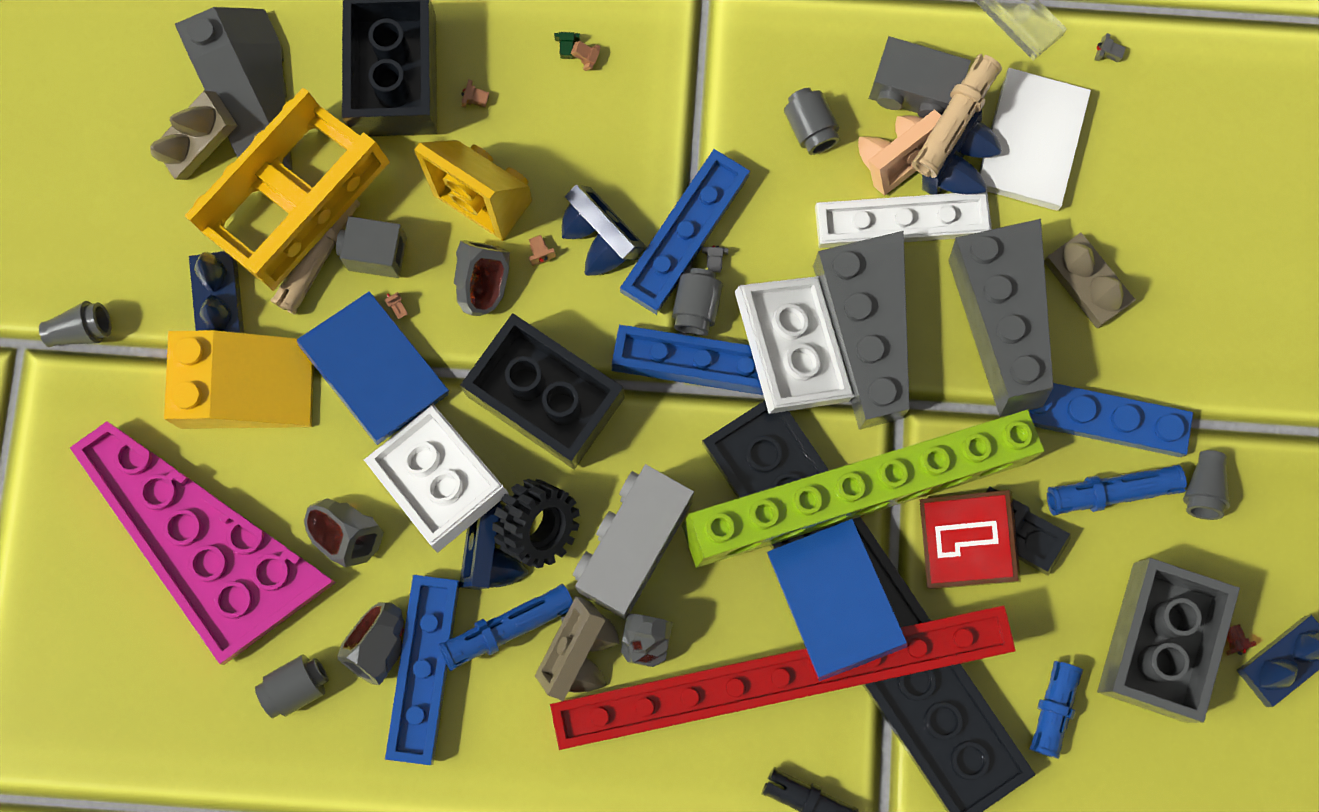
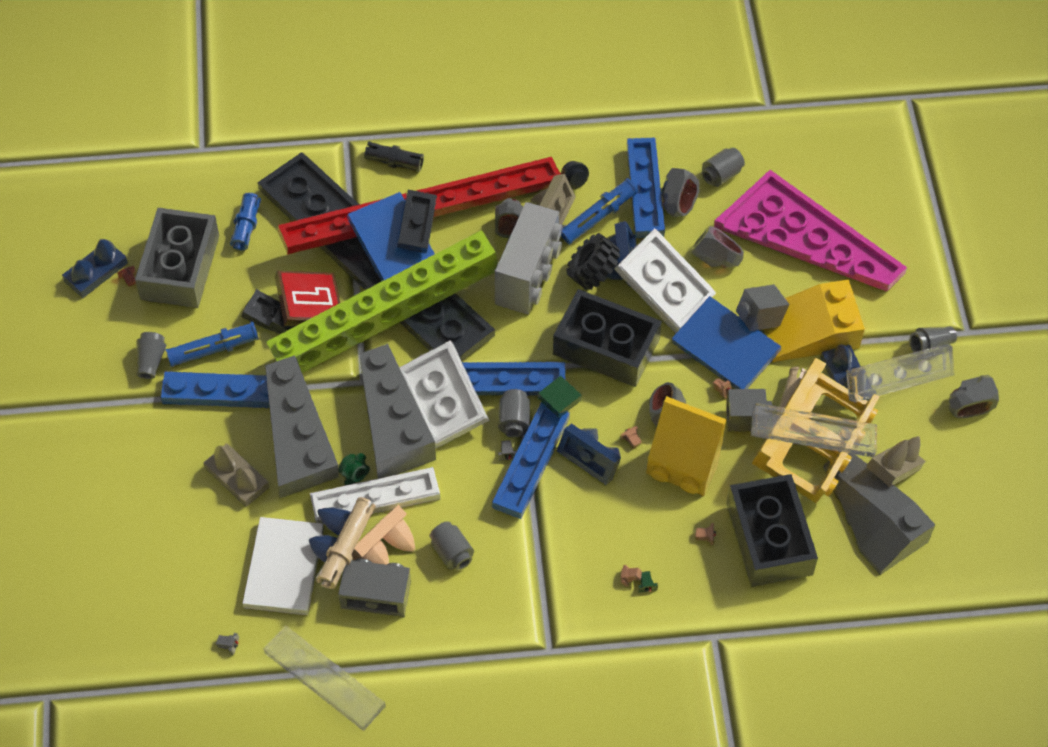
camera: 170 degrees right, 20 degrees down
none -> dark green plate [339,453,370,486]
none -> black plate [397,189,437,253]
none -> dark green tile [538,376,582,418]
none -> black plate [561,161,589,189]
none -> dark grey brick [736,284,790,331]
none -> clear tile [751,403,877,457]
none -> clear tile [846,344,955,402]
none -> dark grey rock [947,375,999,418]

